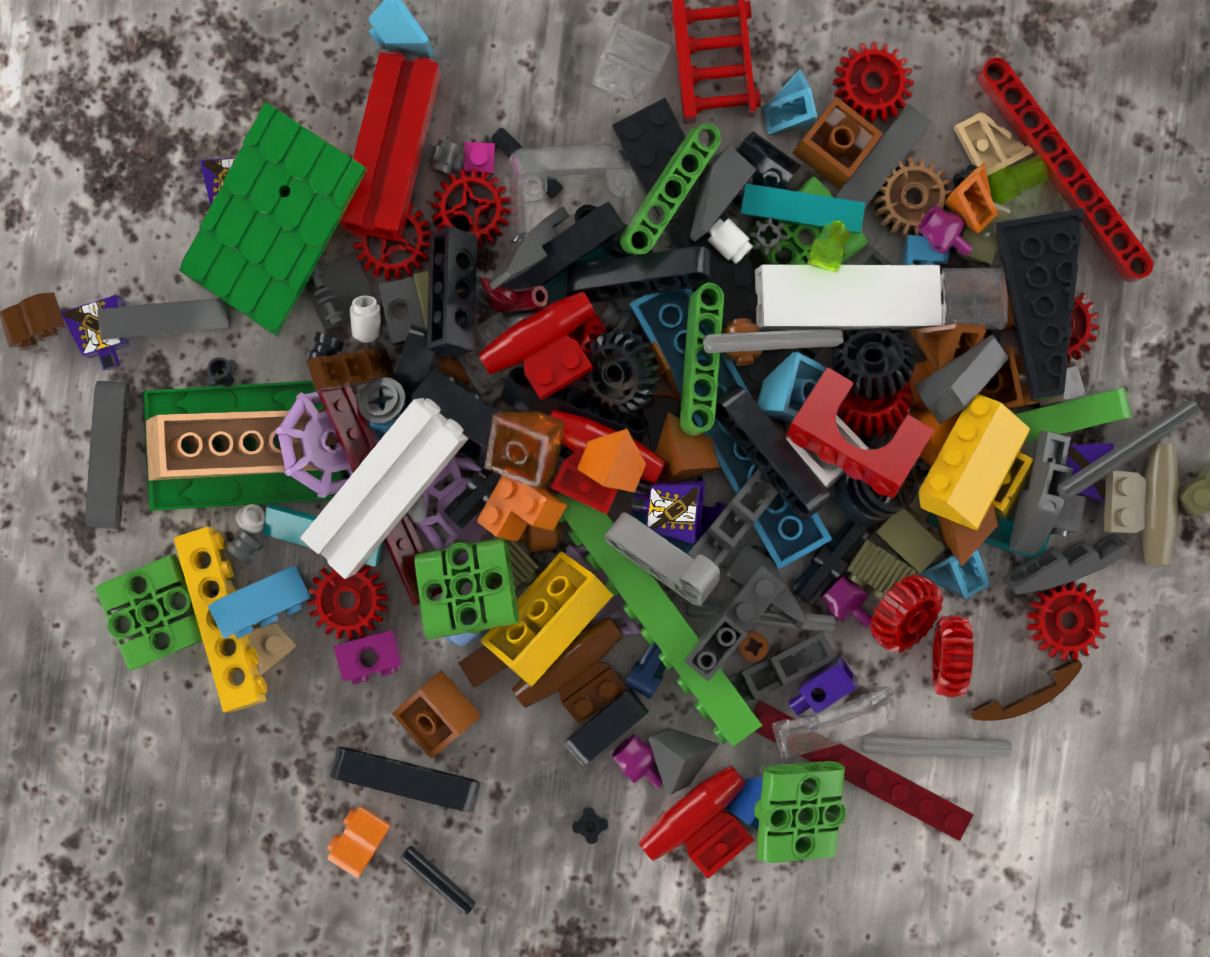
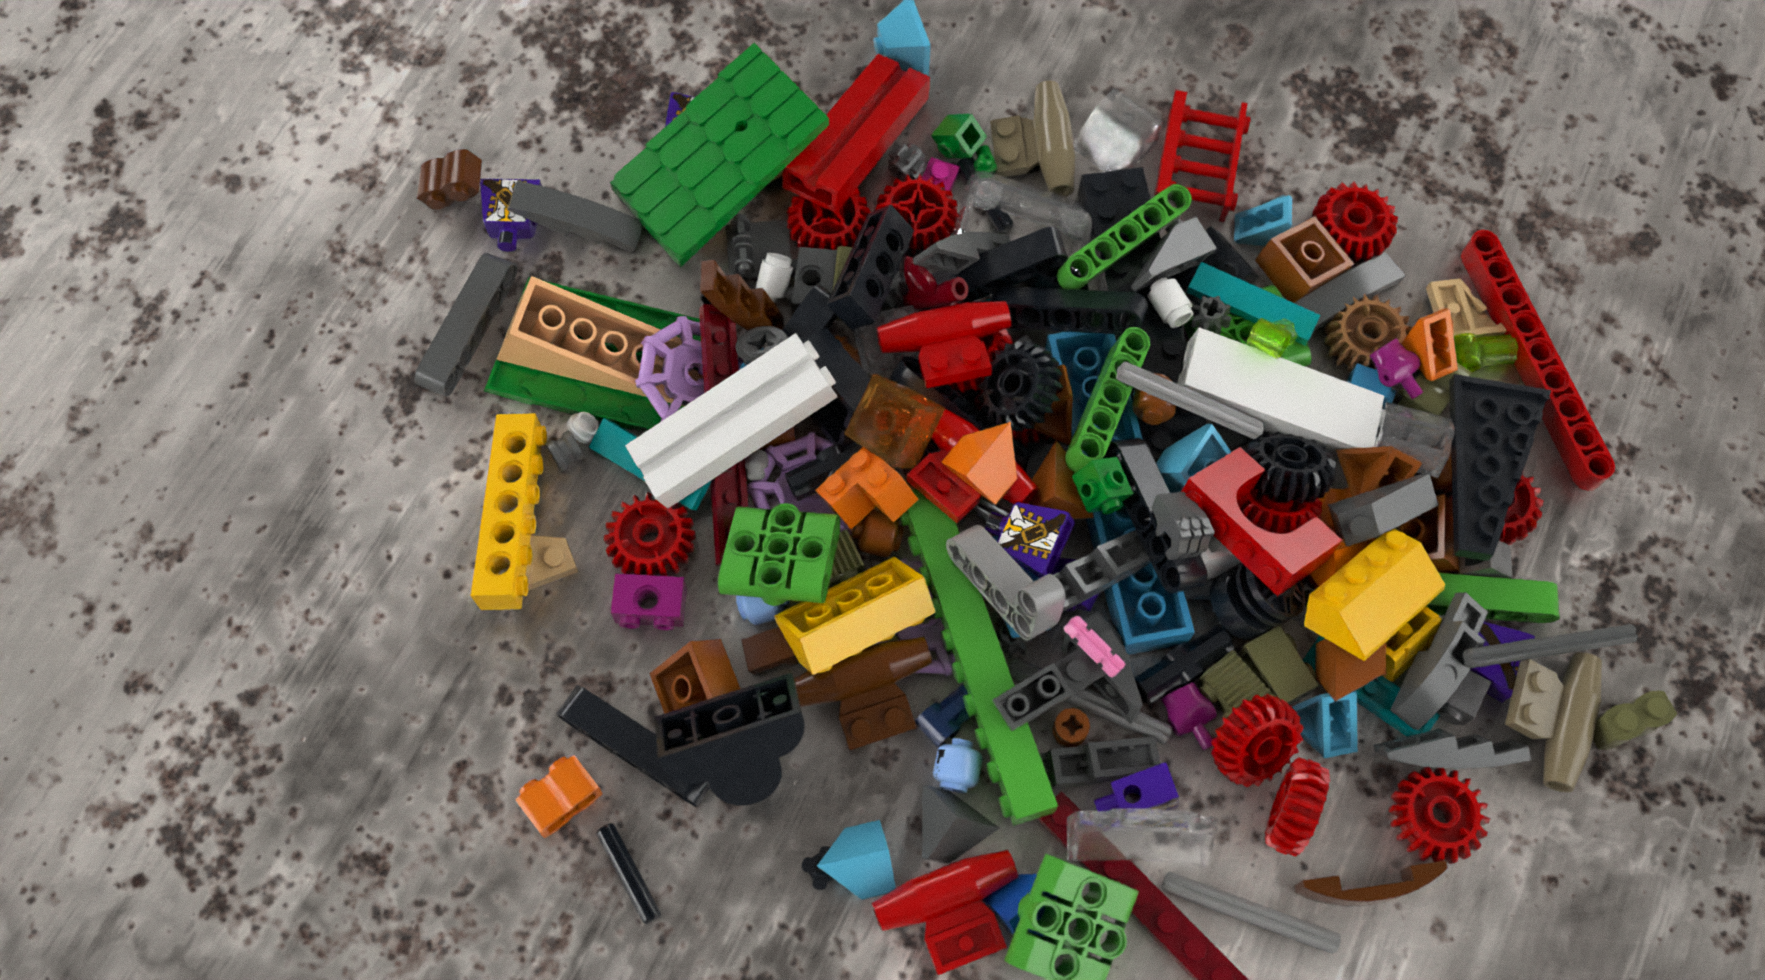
camera: 15 degrees right, 20 degrees down
bright green connector [94,554,203,671] -> none
black plate [205,357,237,387] -> none
dark azure brick [208,565,311,639] -> none
black beam [563,688,649,767] -> none
magenta piece [612,734,663,788] -> none
none -> black brick [655,672,805,806]
none -> medium azure slope [817,820,896,900]
none -> green brick [931,114,987,158]
none -> light blue head [933,738,983,793]
none -> green arm [974,145,997,176]
none -> dark tan plate [990,80,1076,198]
none -> bright pink axle [1064,616,1125,677]
none -> green brick [1072,457,1133,515]
none -> dark grey hand [1152,492,1215,560]

